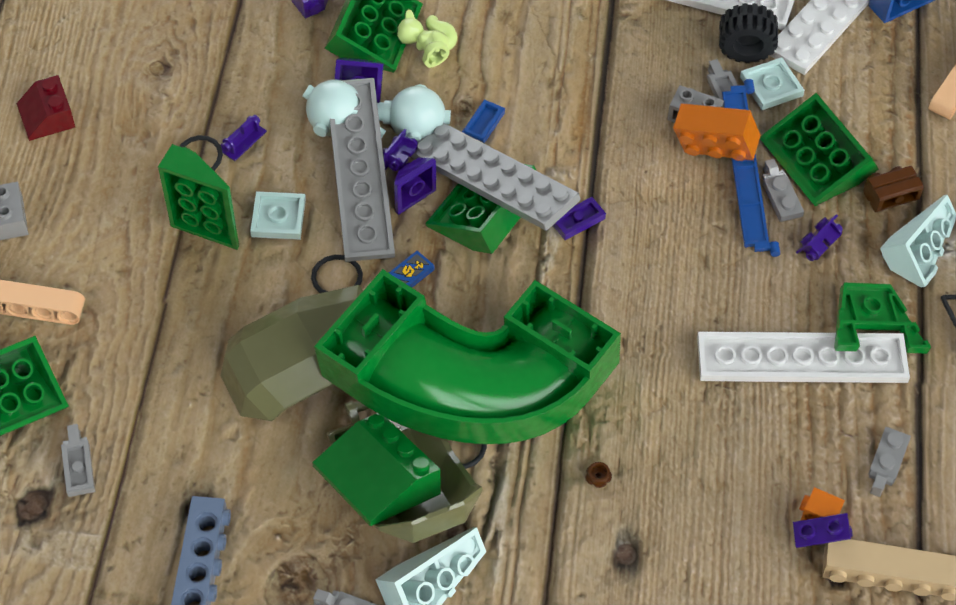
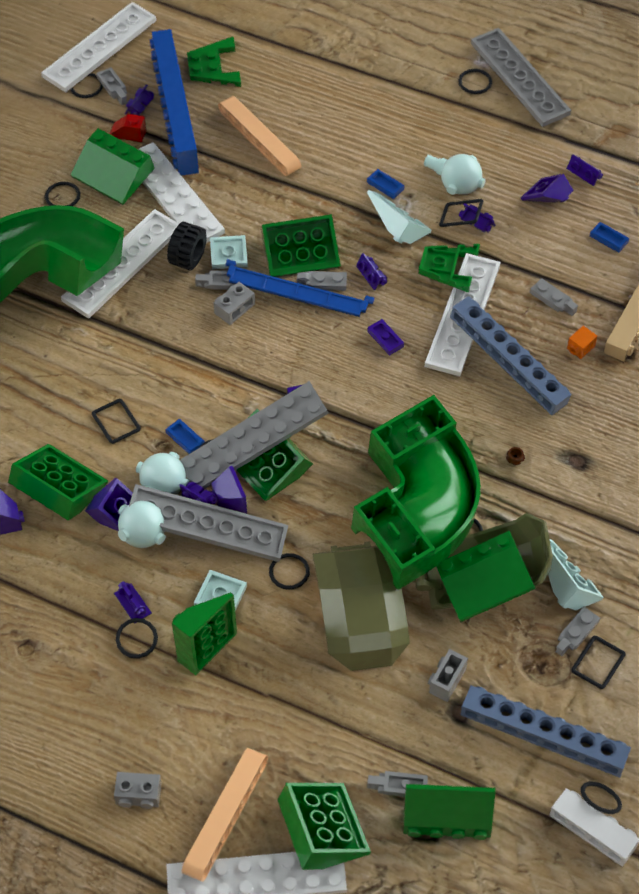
camera: 70 degrees left, 0 degrees up
dark red slope [16,75,76,141] -> none
tile [389,251,435,288] -> none
yellowish green animal [397,9,457,68] -> none
orange brick [673,103,761,161] -> none
dark purple hinge [793,513,853,548] -> none
reddish brown brick [863,166,924,212] -> none
none -> black piece [92,399,141,444]
none -> dark purple plate [367,319,404,356]
none -> green slope [403,784,495,840]
none -> light grey brick [428,649,468,702]
none -> sand blue brick [450,296,571,415]

